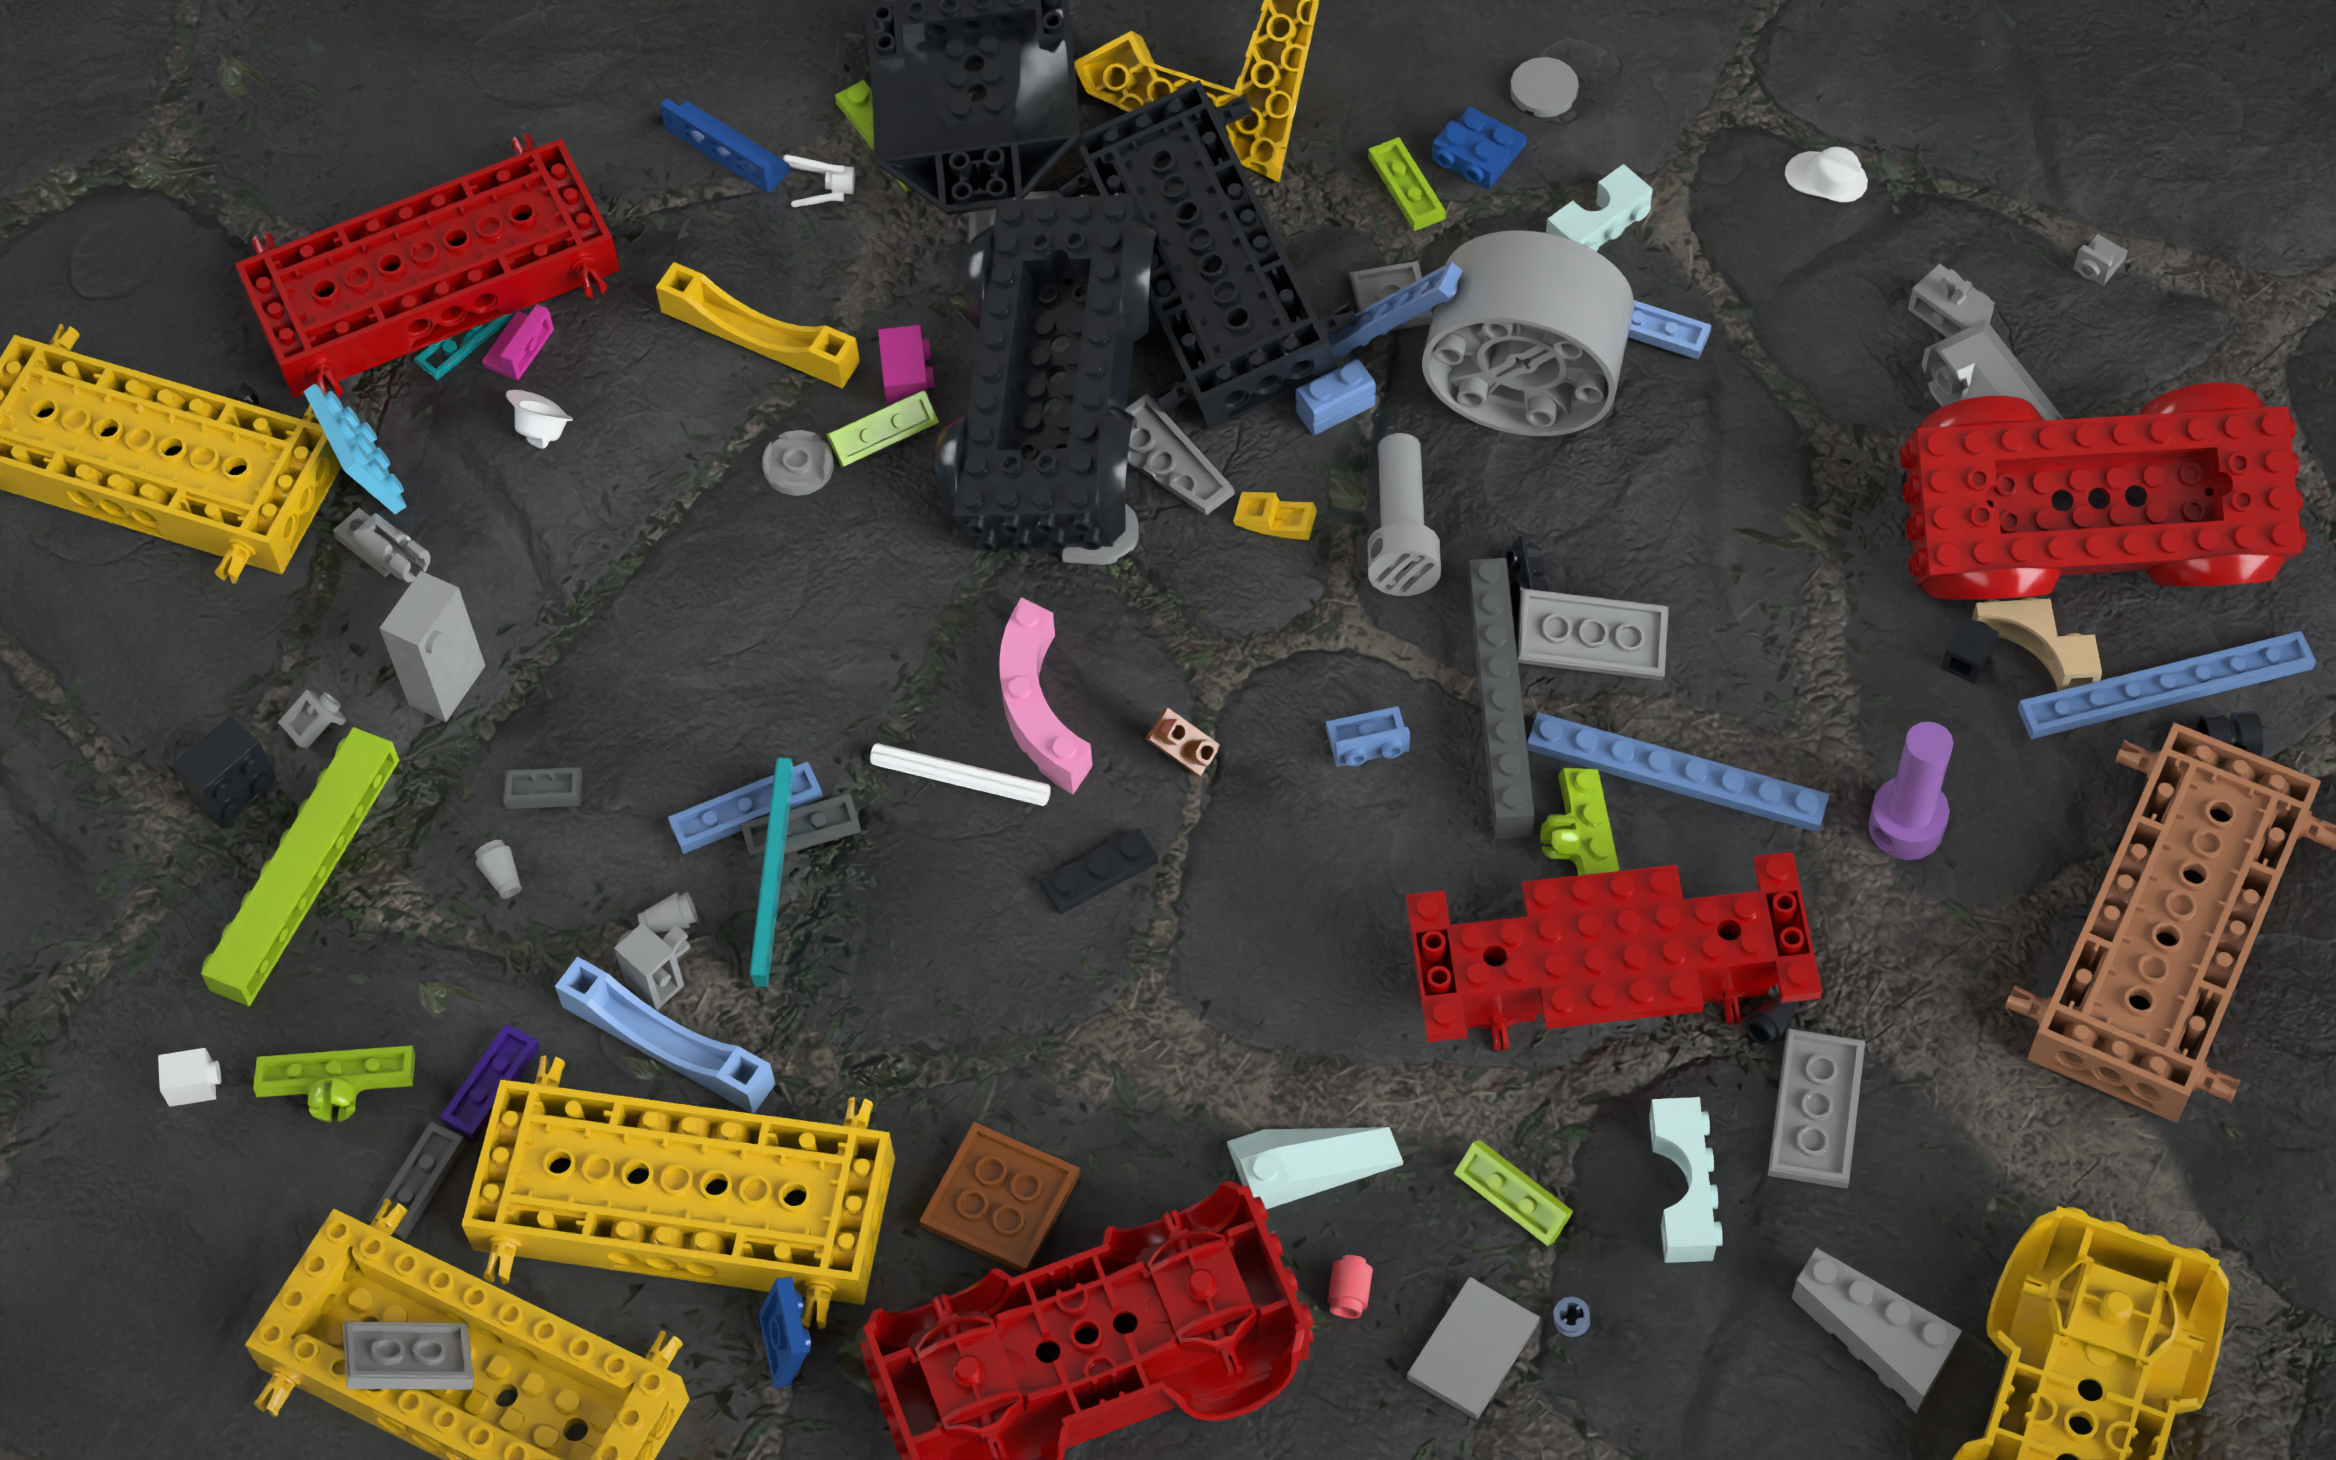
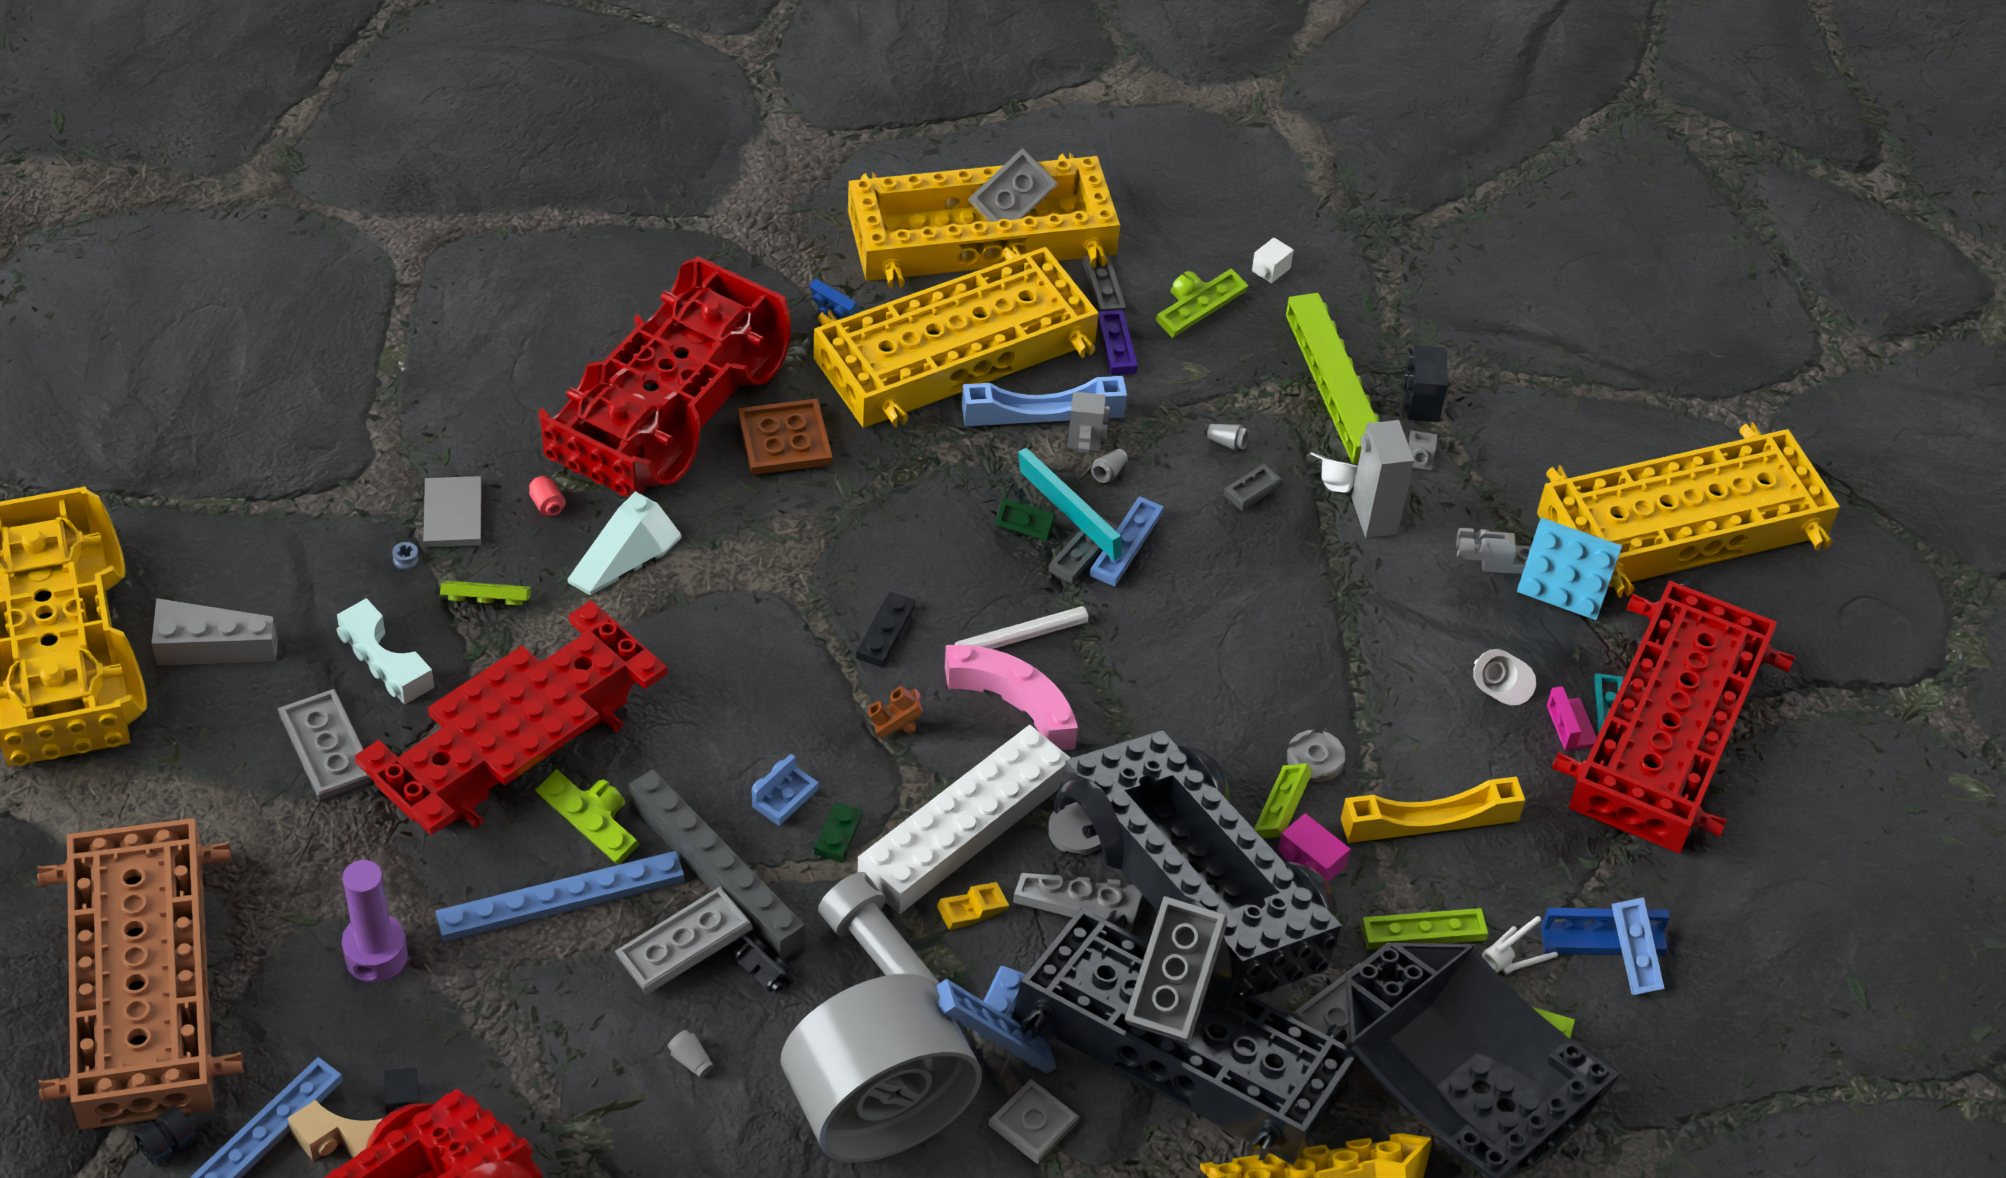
camera: 135 degrees right, 10 degrees down
none -> light grey cone [668,1030,714,1078]
none -> dark green plate [814,802,863,863]
none -> white brick [858,725,1070,914]
none -> dark green plate [995,498,1056,541]
none -> light grey brick [1125,896,1228,1044]
none -> white piece [1310,452,1358,493]
none -> lime plate [1361,908,1488,950]
none -> light blue plate [1611,897,1665,995]

